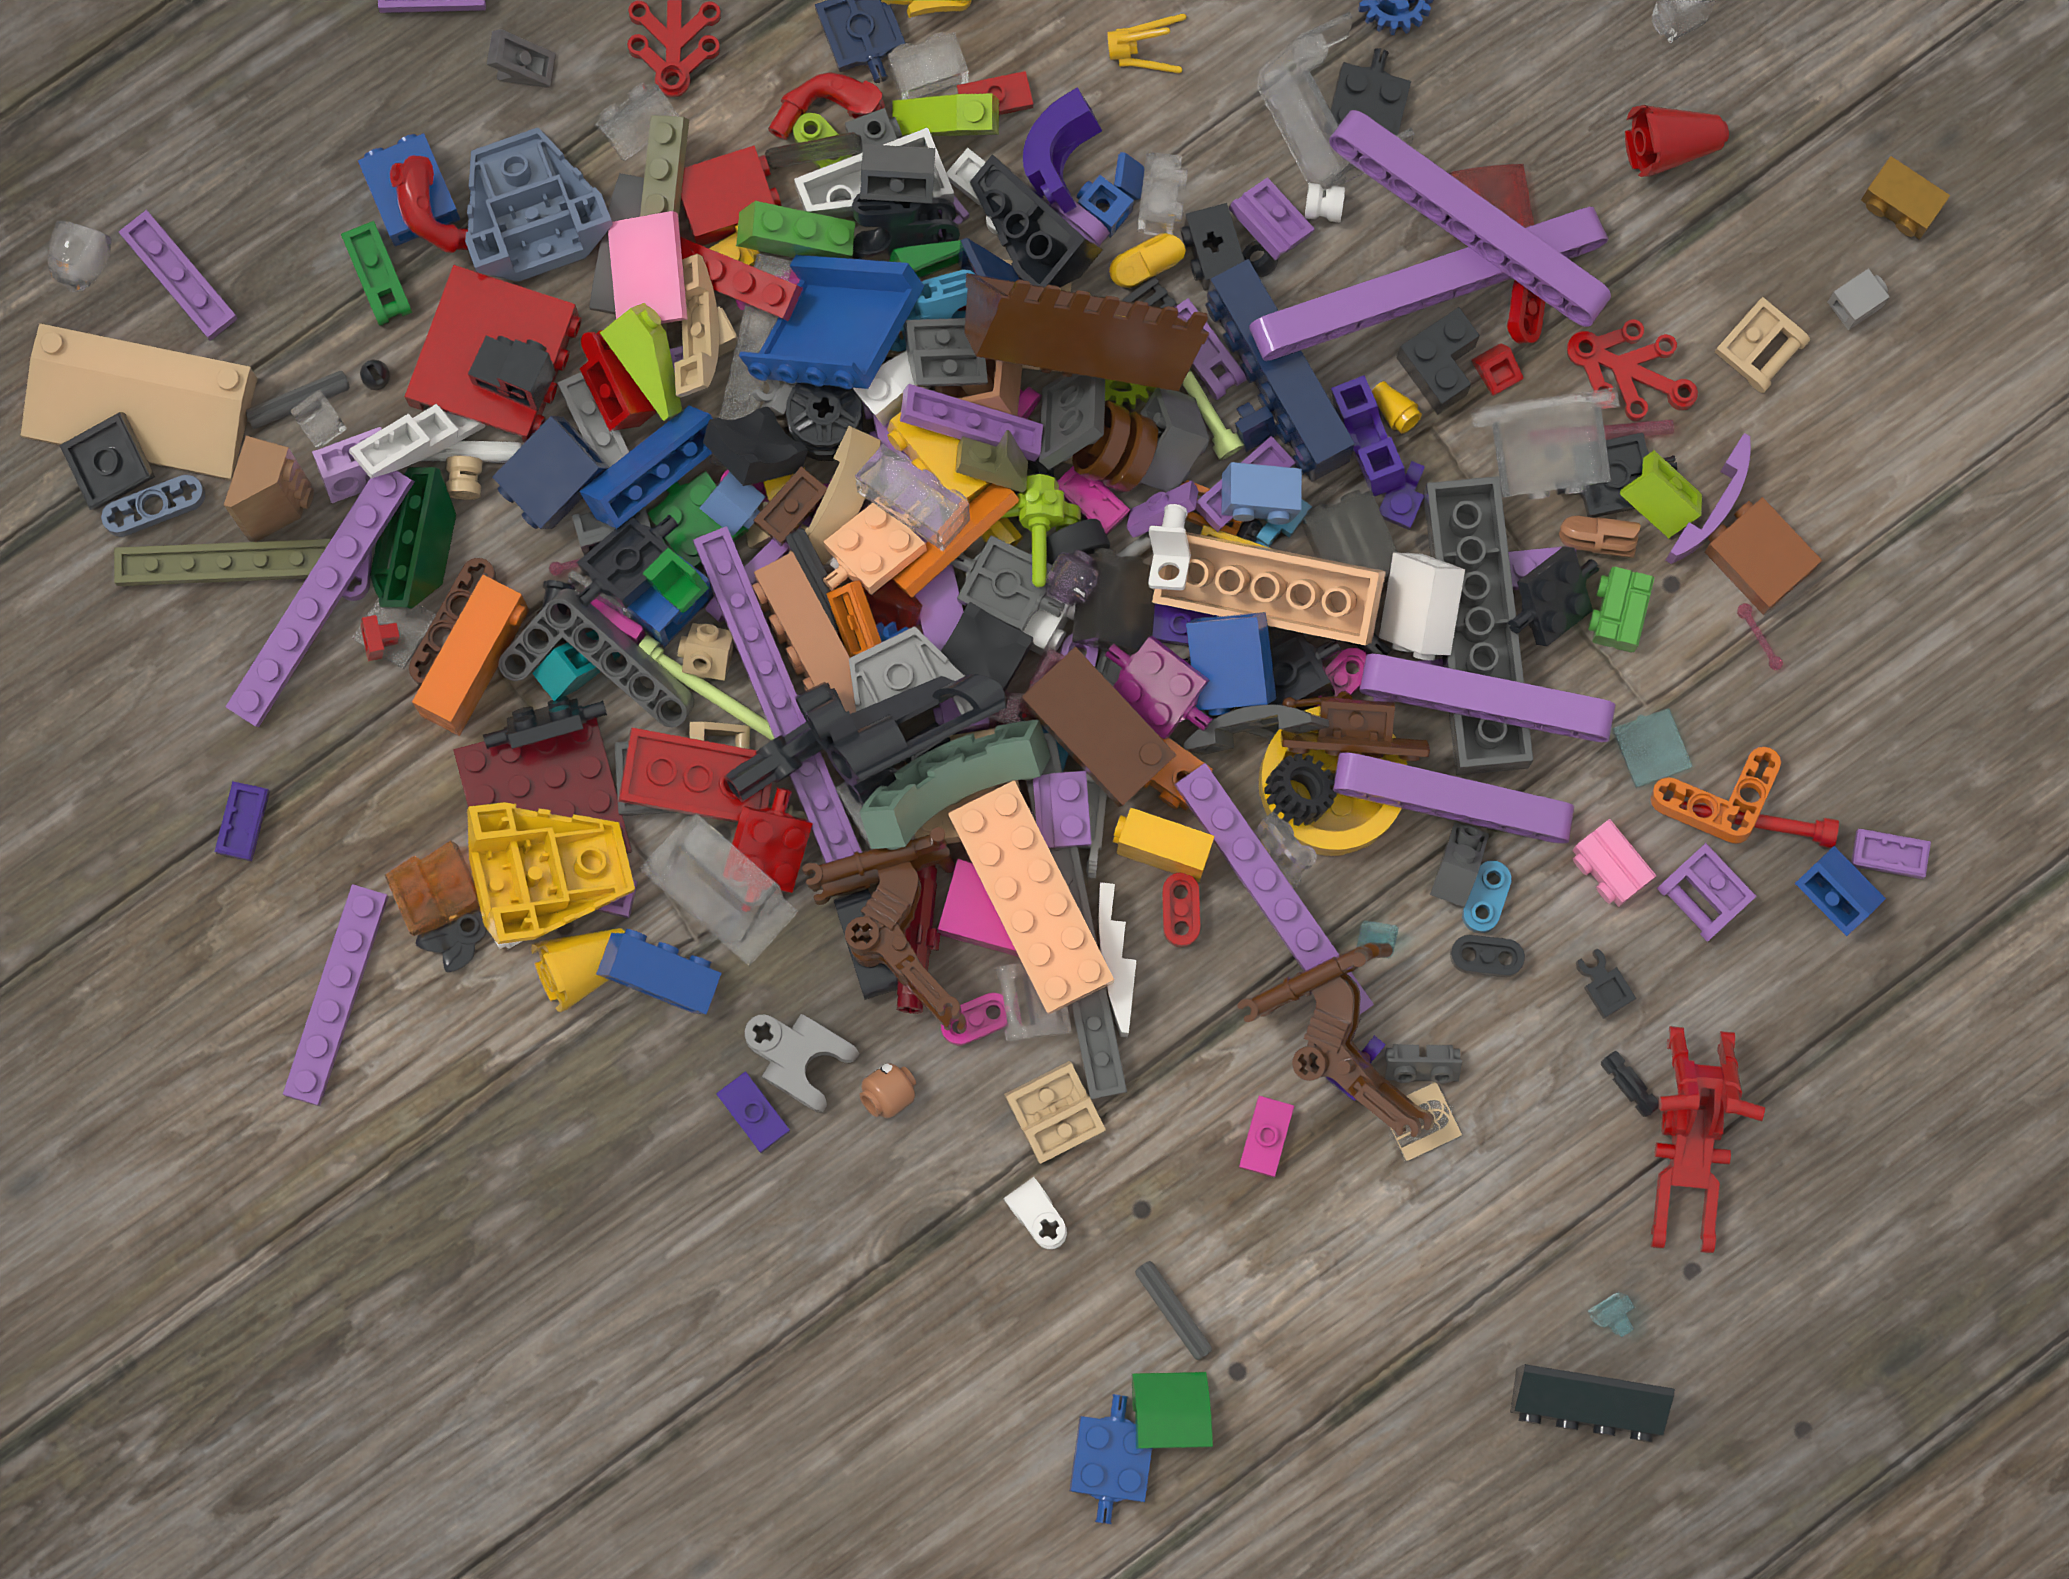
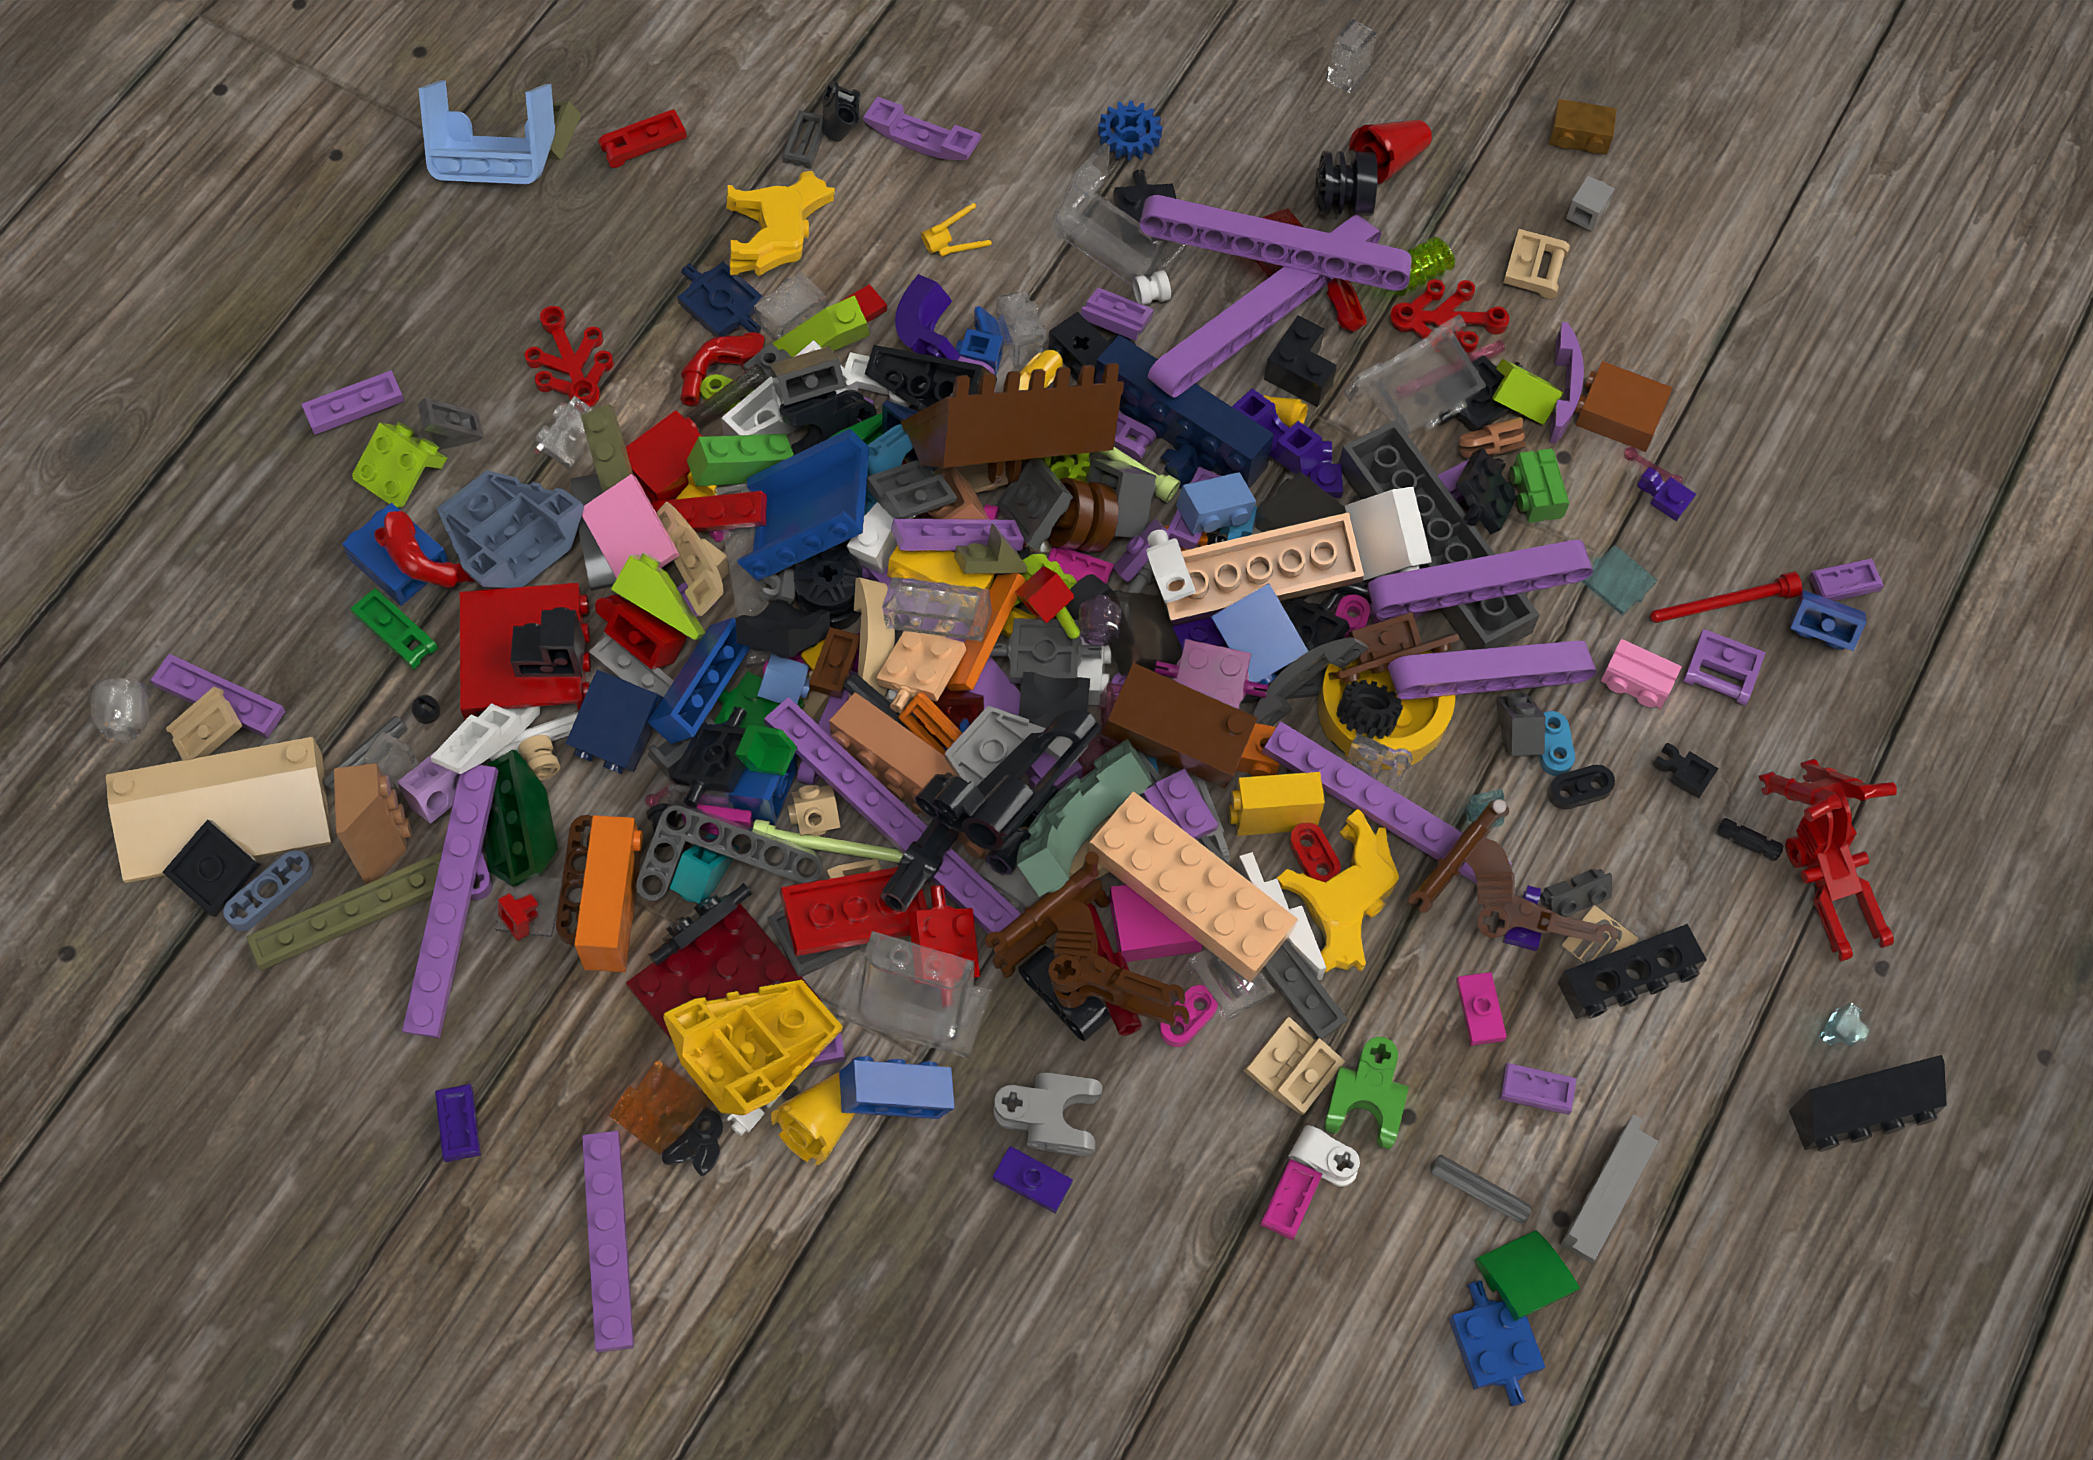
camera: 25 degrees left, 15 degrees down
nougat head [860,1063,916,1118] -> none
red slope [1472,343,1524,396] -> none
orange beam [1651,747,1781,844] -> none
none -> tan plate [166,687,242,760]
none -> lime bracket [352,422,447,508]
none -> red panel [1015,566,1074,623]
none -> dark pink plate [1260,1159,1323,1240]
none -> yellow animal [1276,809,1399,973]
none -> black wheel [1315,151,1377,216]
none -> bright green piece [1323,1037,1409,1150]
none -> clear neon green piece [1394,237,1455,296]
none -> medium lavender plate [1500,1063,1577,1115]
none -> black brick [1557,924,1707,1019]
none -> light grey fence [1560,1114,1658,1264]
none -> dark purple plate [1637,467,1696,521]

